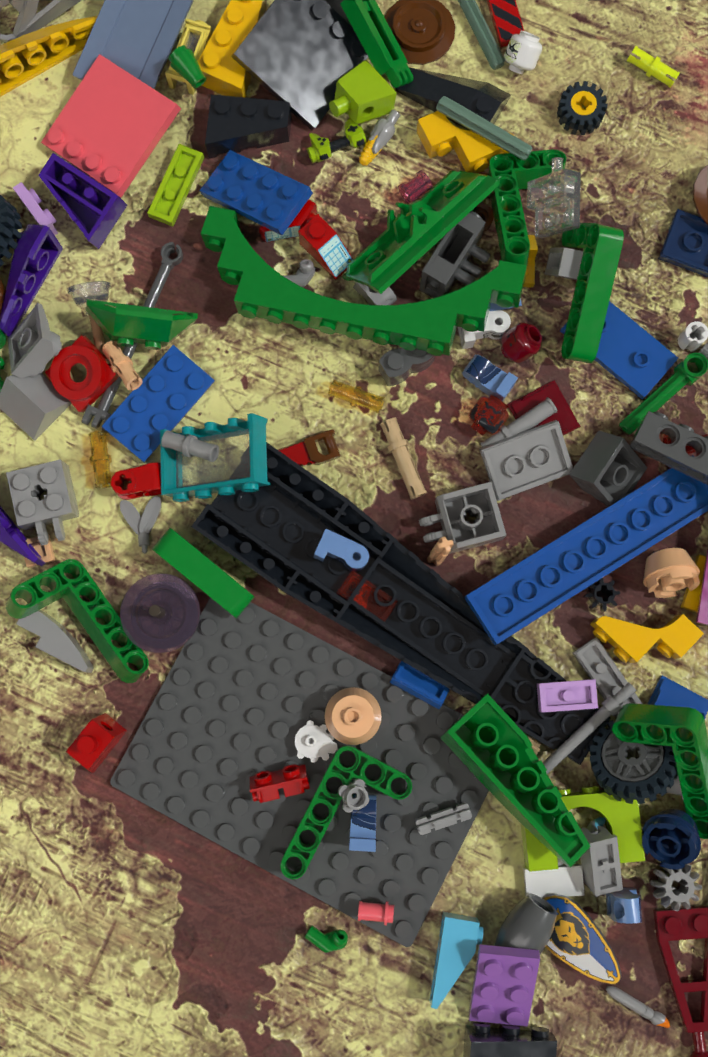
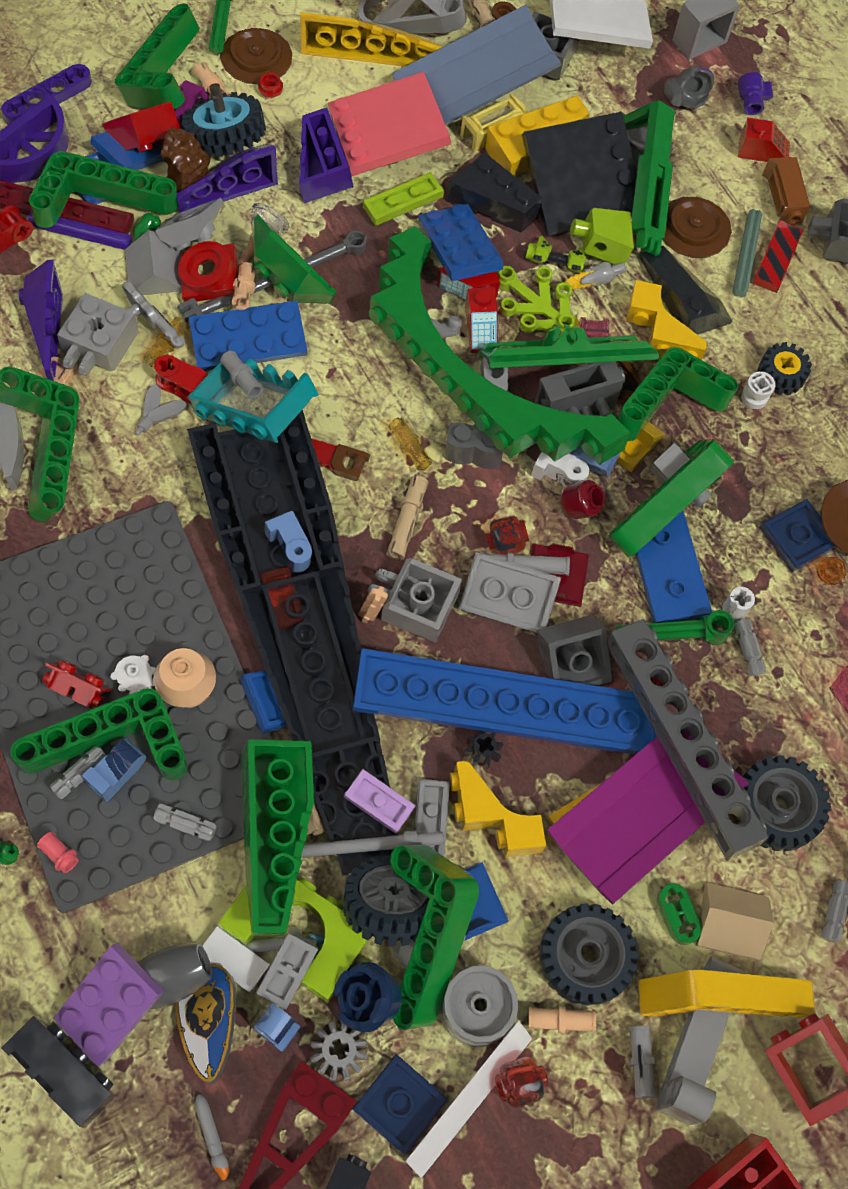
camera: 30 degrees right, 15 degrees down
lavender plate [13,182,58,235] -> none
clear purple piece [120,574,200,653] -> none
green beam [152,527,254,618] -> none
green cone [169,45,206,89] -> none
light grey plate [338,778,369,813] -> none
medium azure slope [429,912,483,1009] -> none
sand green axle [436,96,532,161] -> none
medium blue leg [462,354,518,404] -> none
white head [504,30,542,74] -> none
clear plate [527,157,581,238] -> none
light nougat cone [643,548,700,598] -> none
none -> light grey axle [50,746,106,799]
none -> light grey piece [122,281,185,348]
none -> lime plant [497,266,579,333]
none -> white wheel [741,371,775,409]

